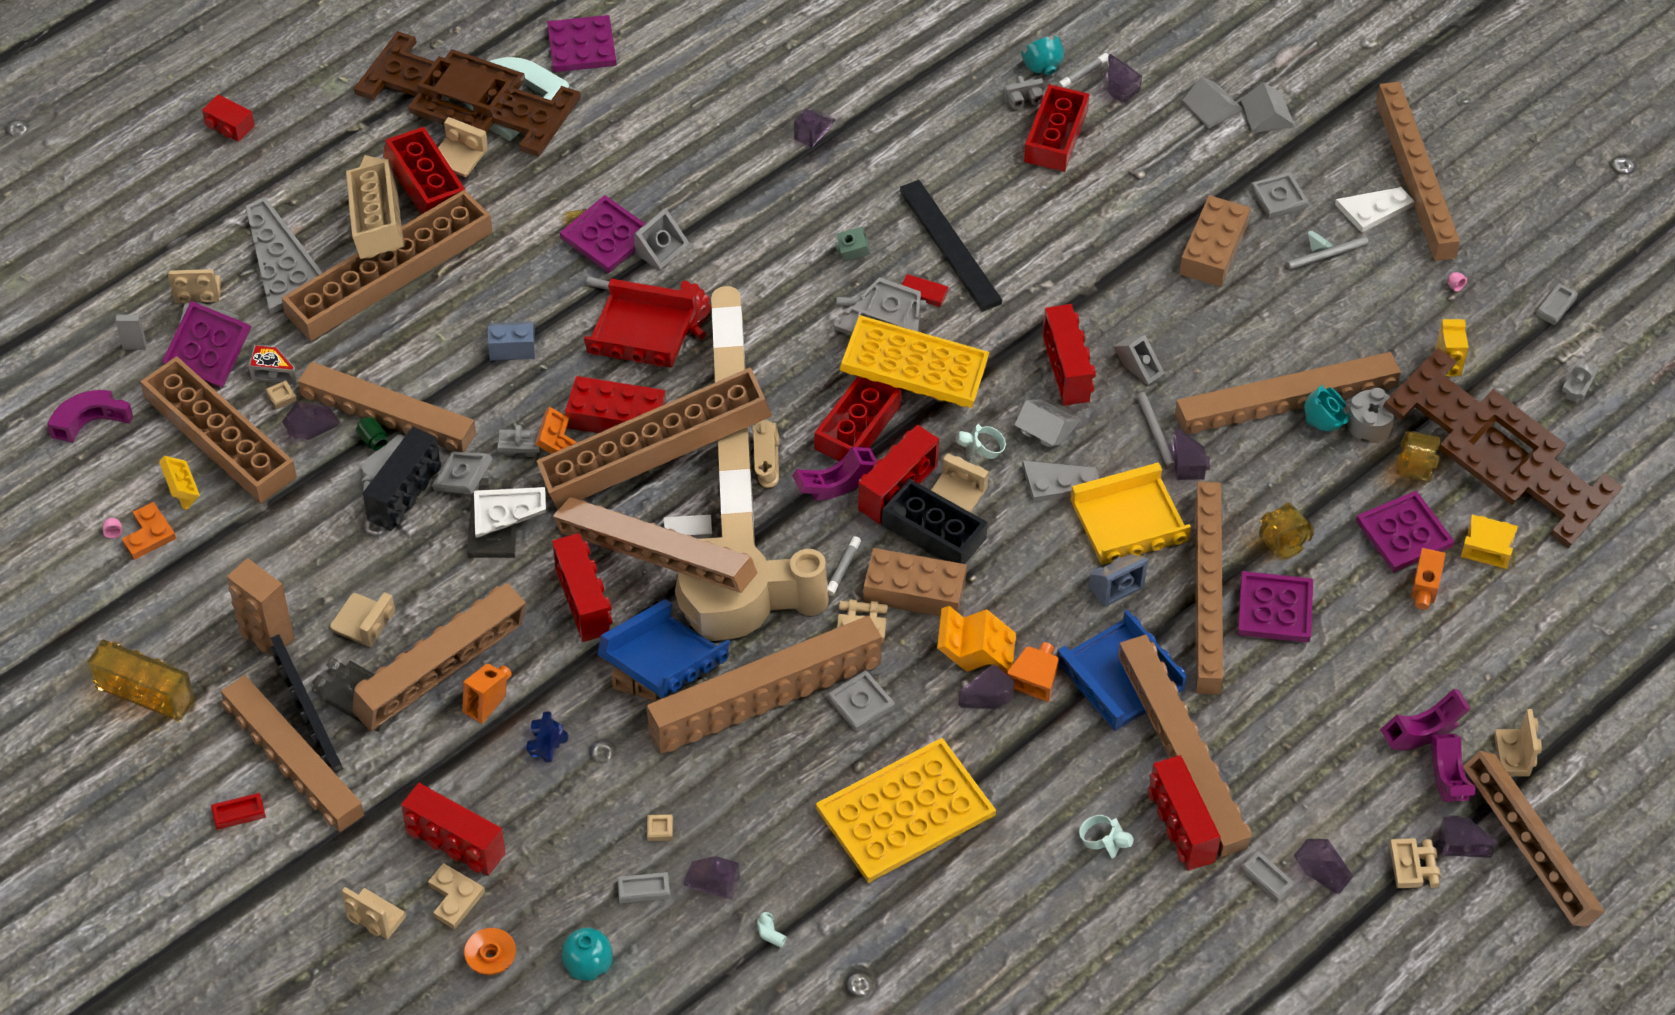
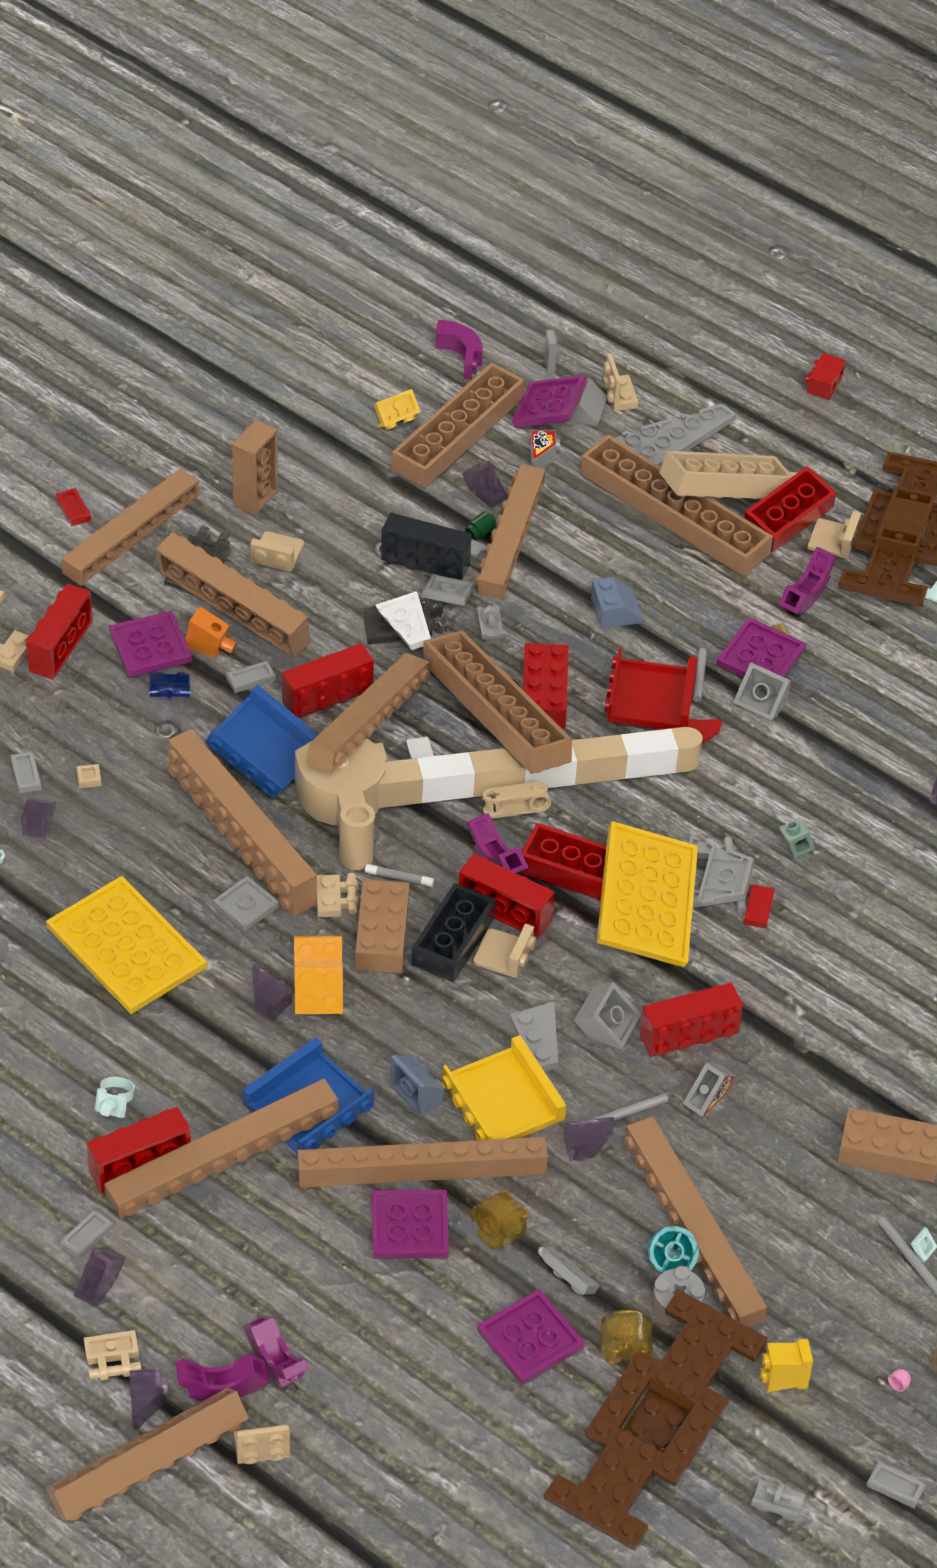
camera: 80 degrees right, 5 degrees down
clear yellow brick [87,639,195,722] -> none
bright pink hinge [103,518,122,539] -> none
orange plate [122,501,176,560] -> none
tan tile [265,380,297,410] -> none
black wing [269,634,344,773] -> none
orange plate [535,407,578,454] -> none
black tile [900,180,1002,312] -> none
light aqua piece [955,424,1006,460] -> none
orange torso [1006,642,1059,702] -> none
orange torso [1411,548,1446,610] -> none
yellow hips [1461,514,1518,569] -> none
none -> magenta plate [109,611,192,678]
none -> light grey tile [226,661,276,693]
none -> light grey hinge [538,1246,600,1295]
none -> magenta arch [779,547,838,614]

